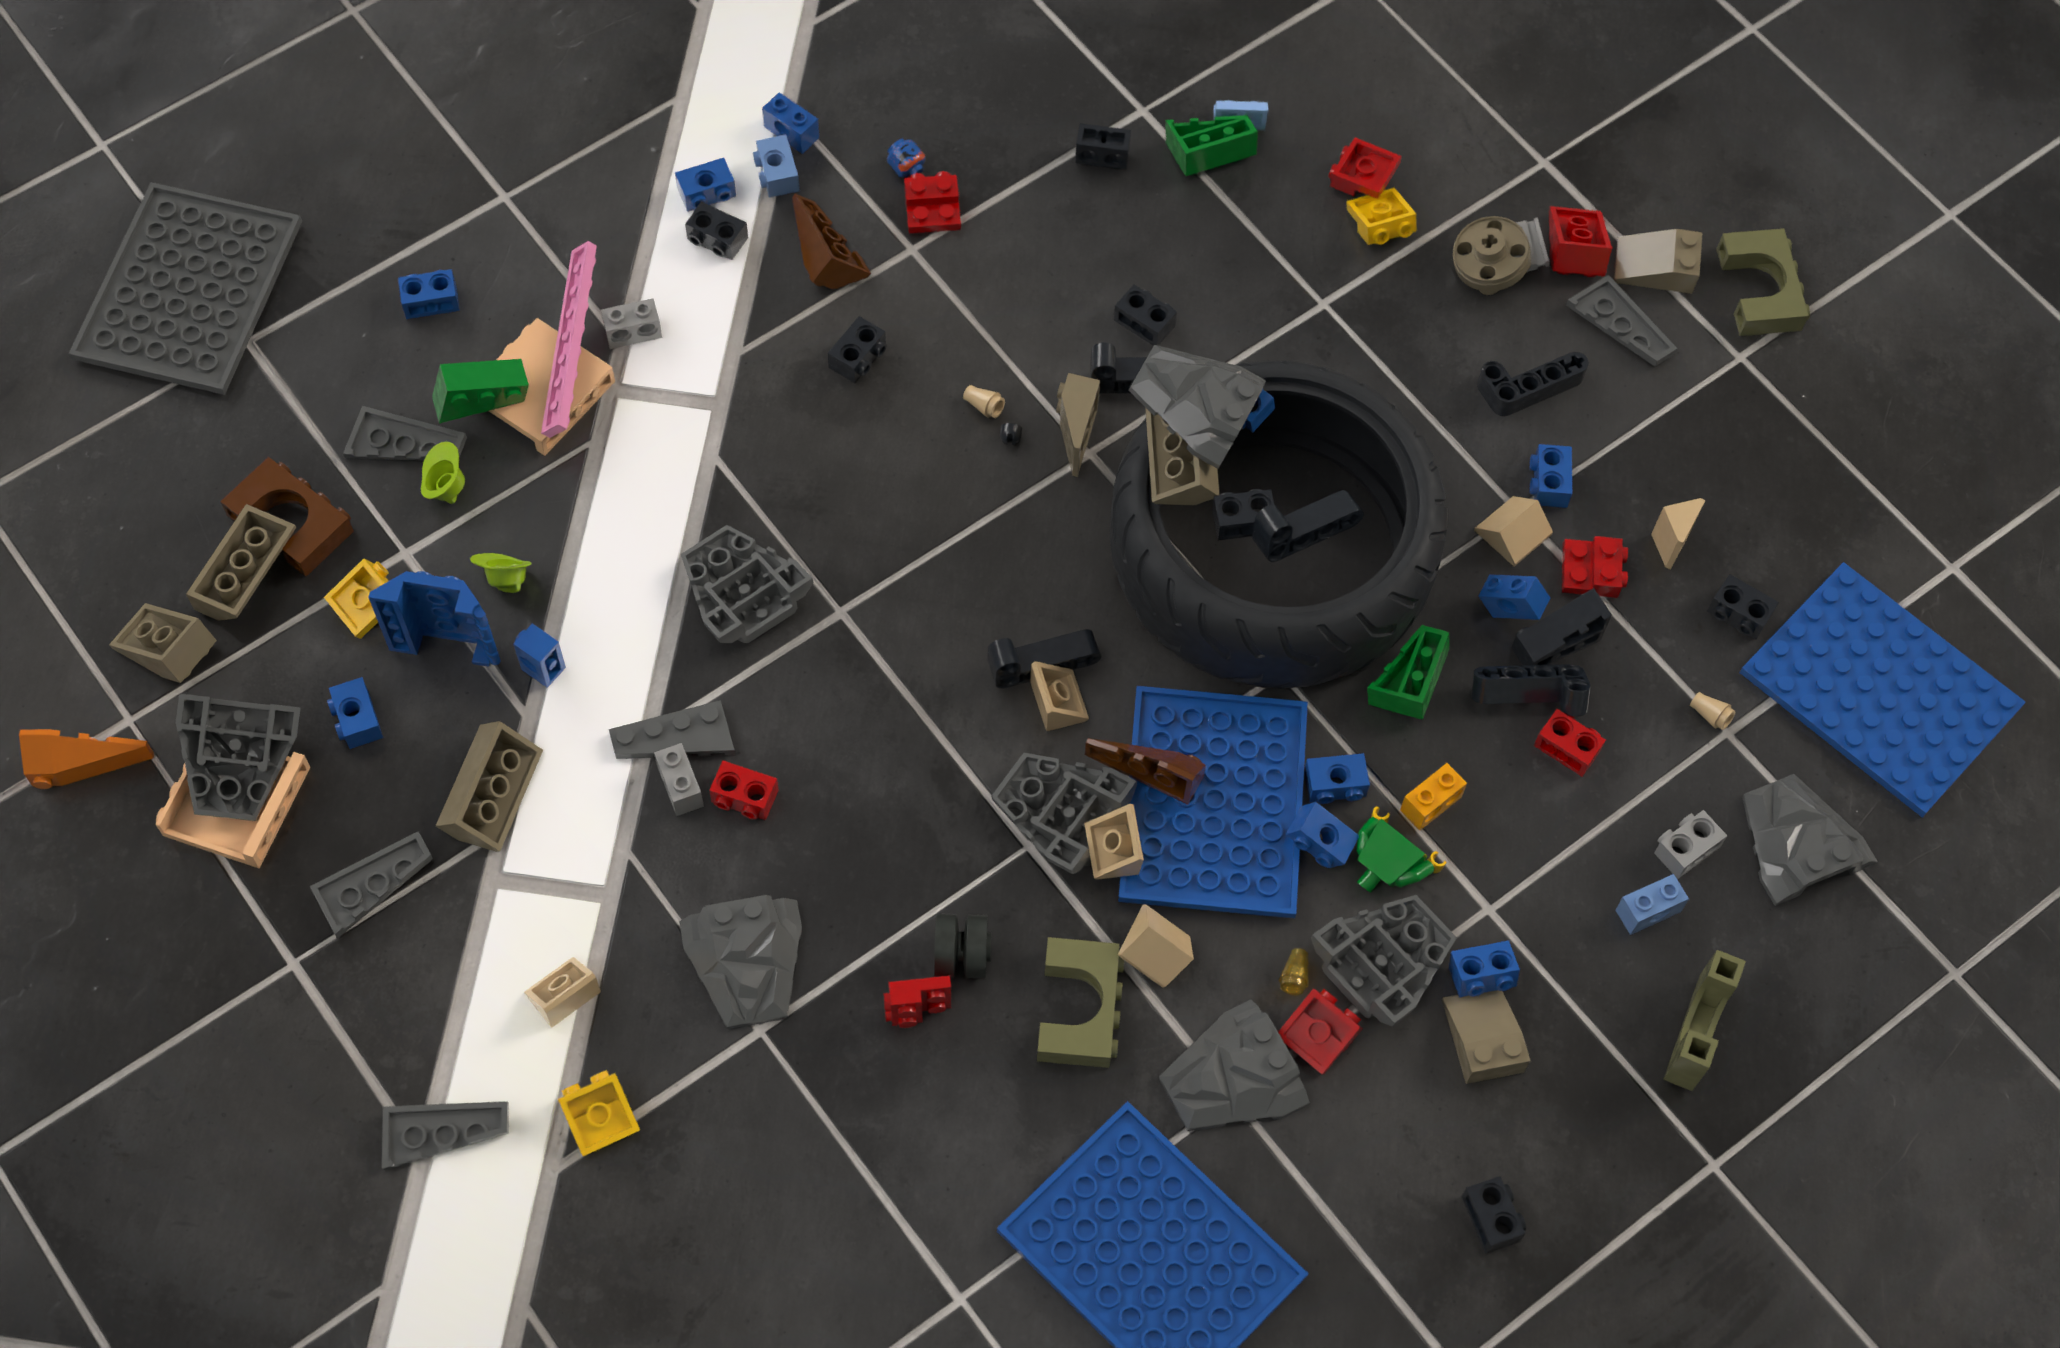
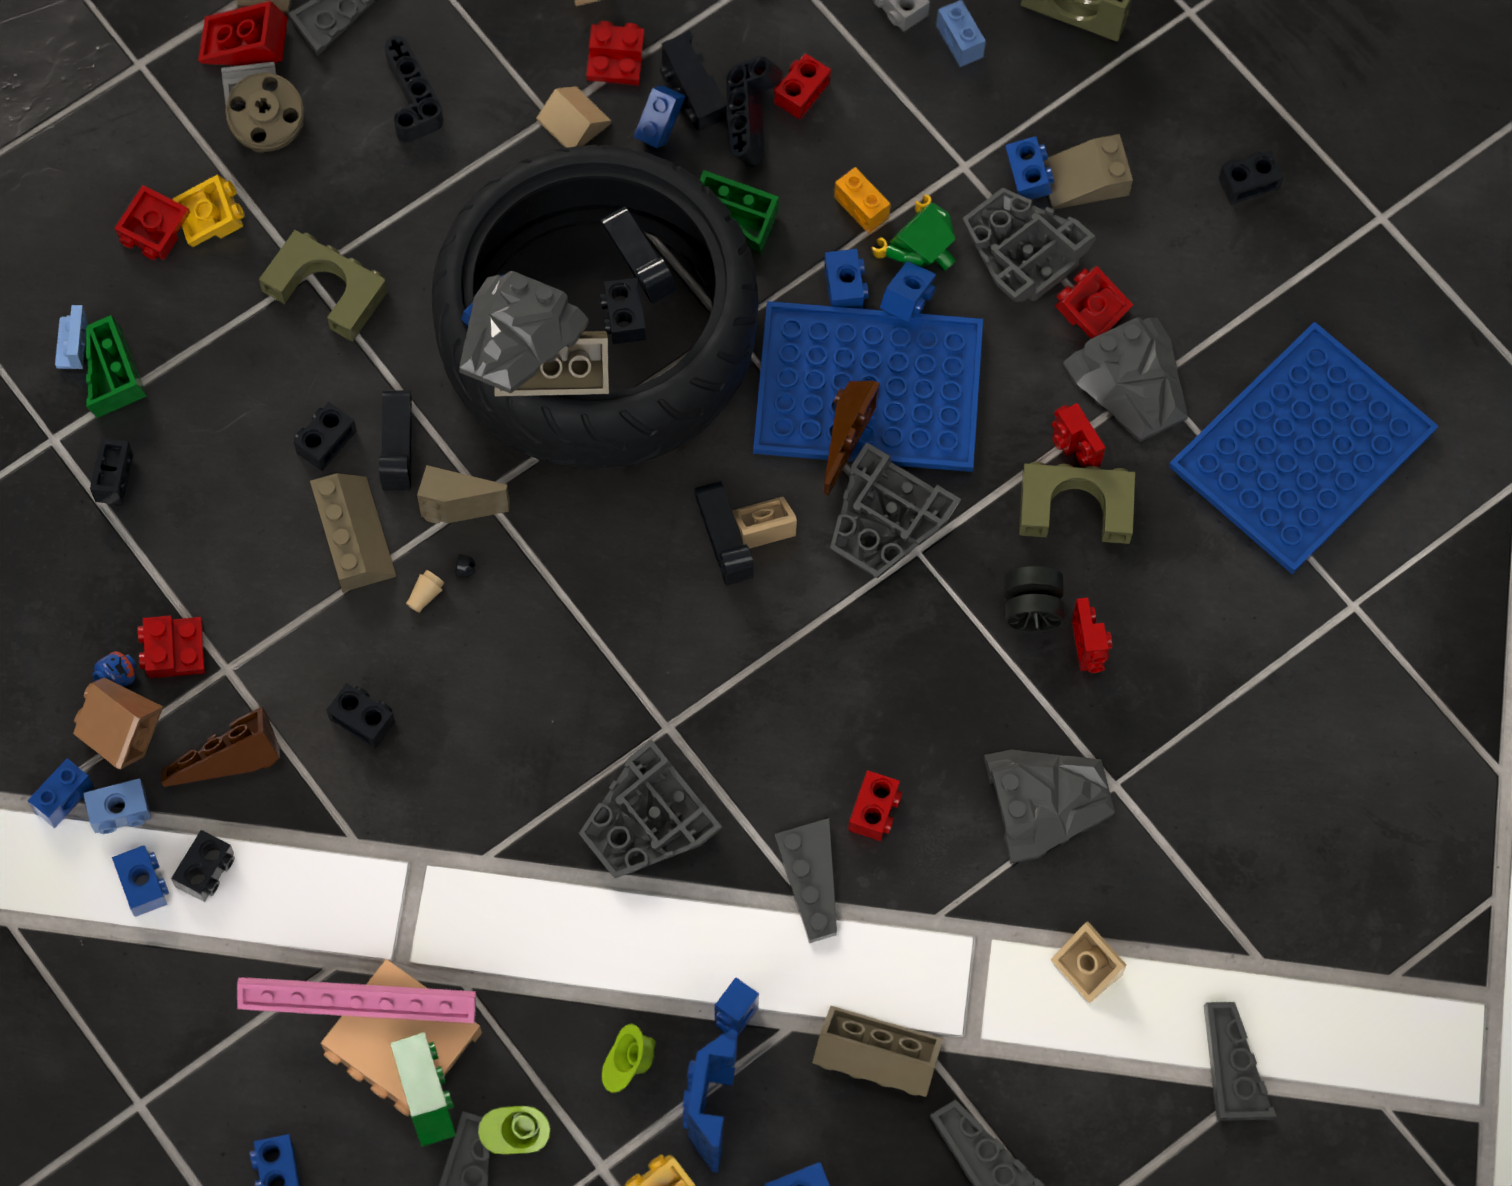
camera: 90 degrees left, 5 degrees up
yellow plate [558,1070,640,1156] -> none
light grey brick [601,298,663,349] -> none
light grey brick [654,743,704,816] -> none
tan slope [1085,804,1143,879] -> none
tan slope [1118,904,1194,987] -> none
clear yellow cone [1279,948,1309,995] -> none
blue brick [1530,444,1572,508] -> none
none -> medium nougat slope [73,678,163,769]
none -> olive arch [259,230,388,342]
none -> dark tan slope [310,473,396,592]
none -> red plate [1051,403,1106,468]

